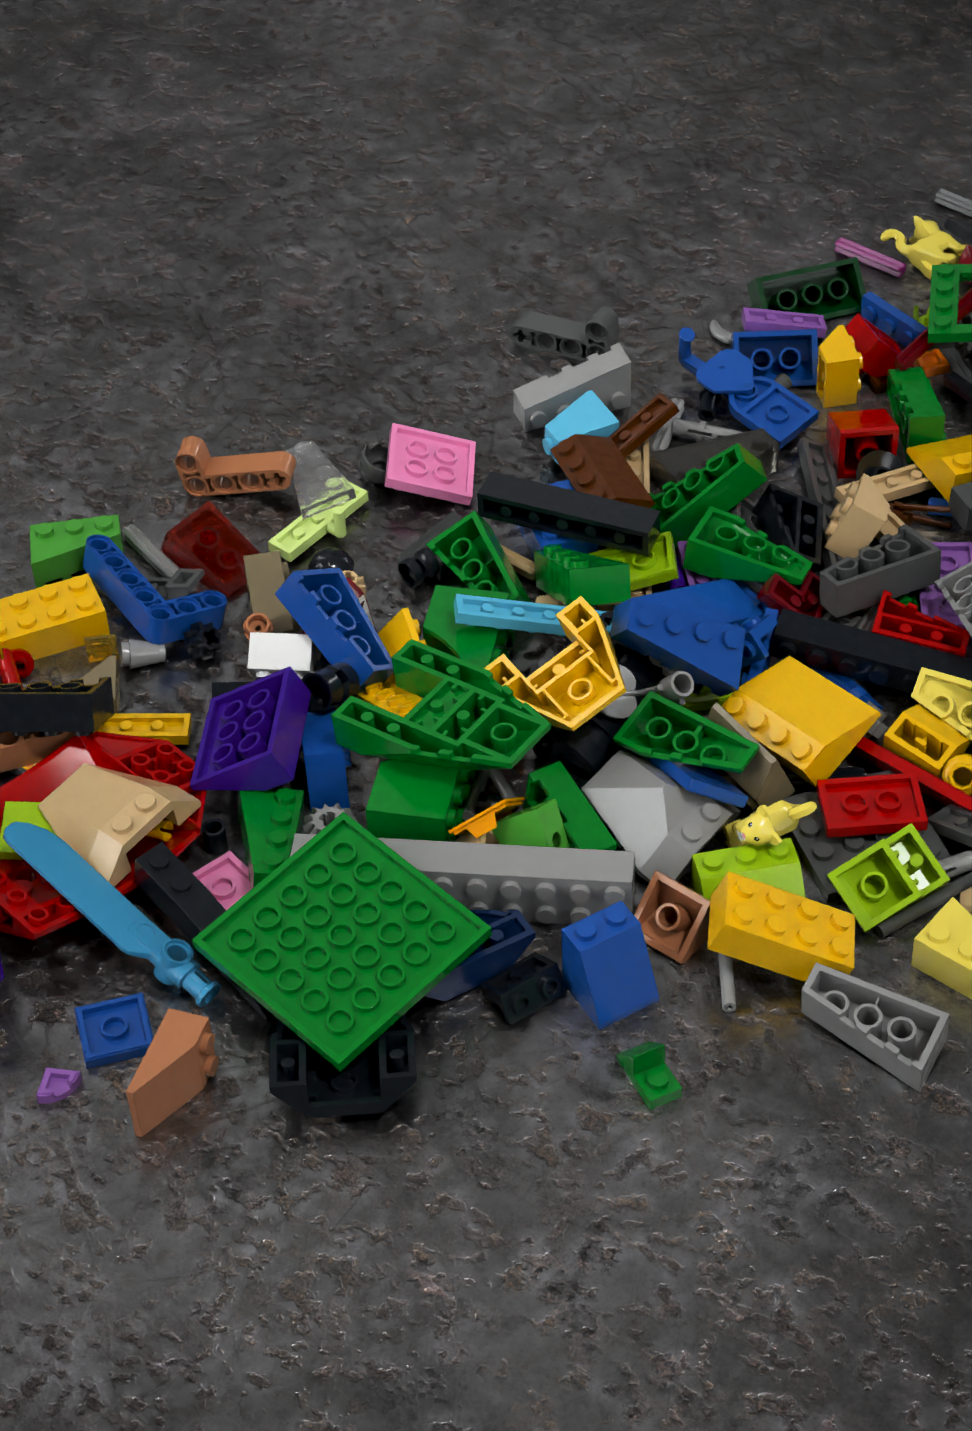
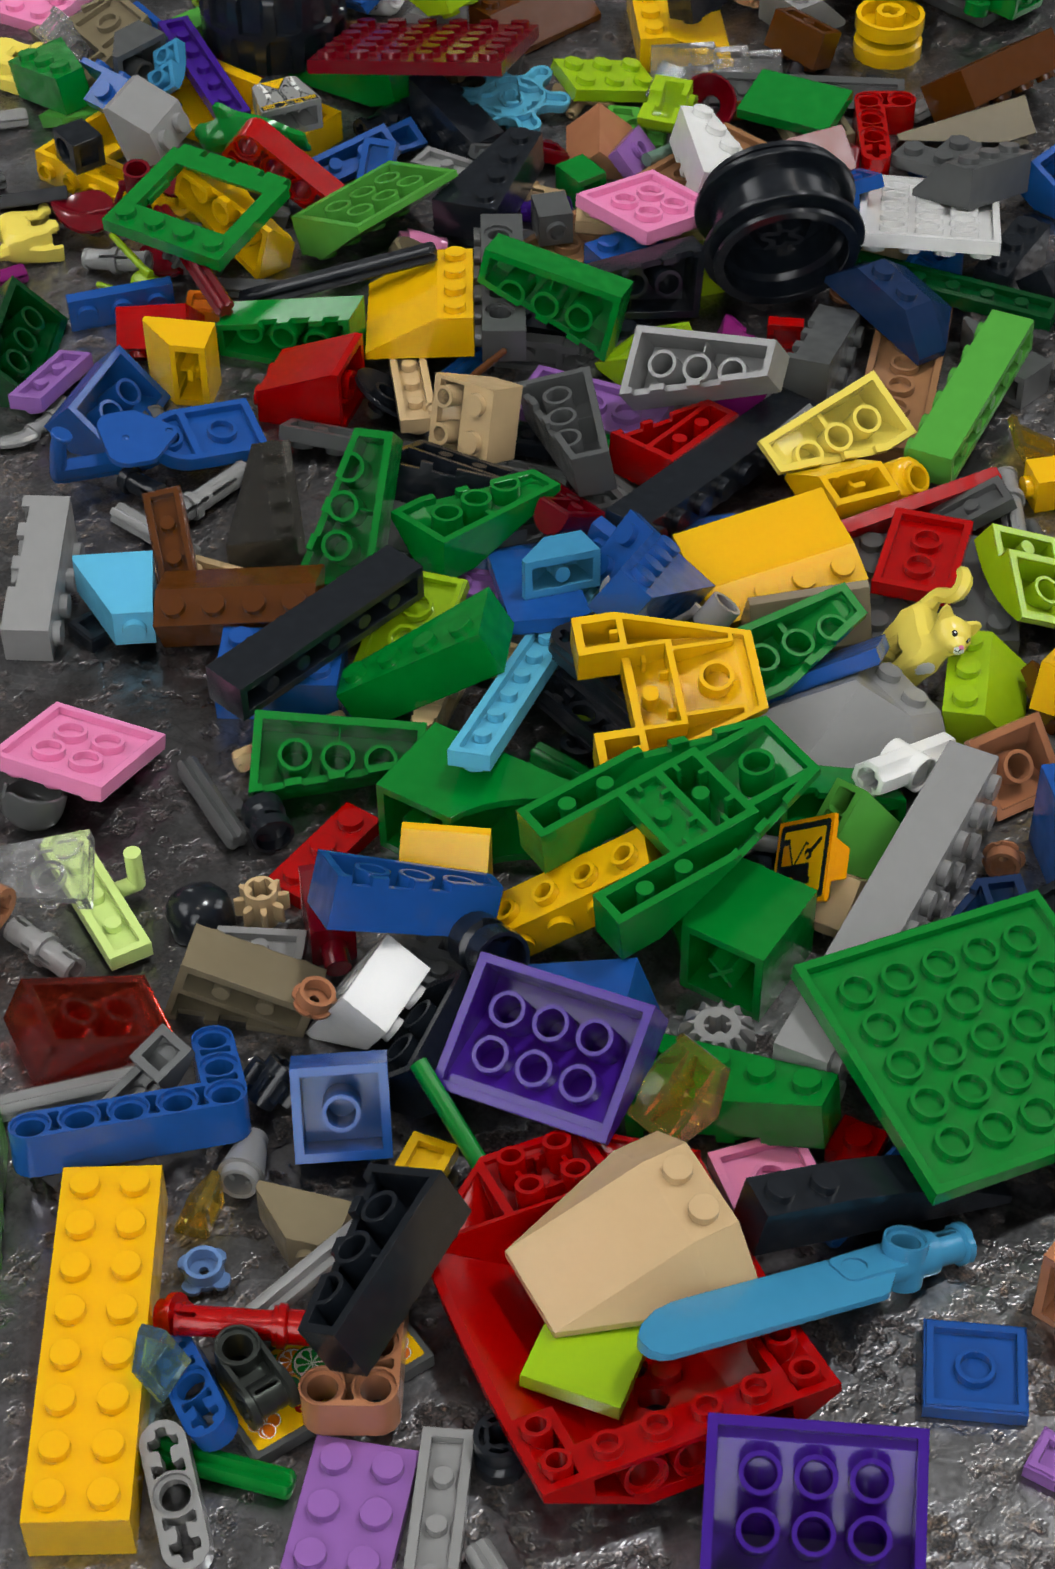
camera: 70 degrees left, 0 degrees up
none -> light grey pin [3,915,86,984]
none -> medium blue plate [177,1245,231,1297]
none -> red plate [268,802,379,909]
none -> blue brick [289,1049,393,1165]
none -> green bar [410,1057,486,1169]
none -> dark azure slope [522,530,601,600]
none -> clear yellow slope [627,1033,731,1142]
none -> white piece [851,732,956,797]

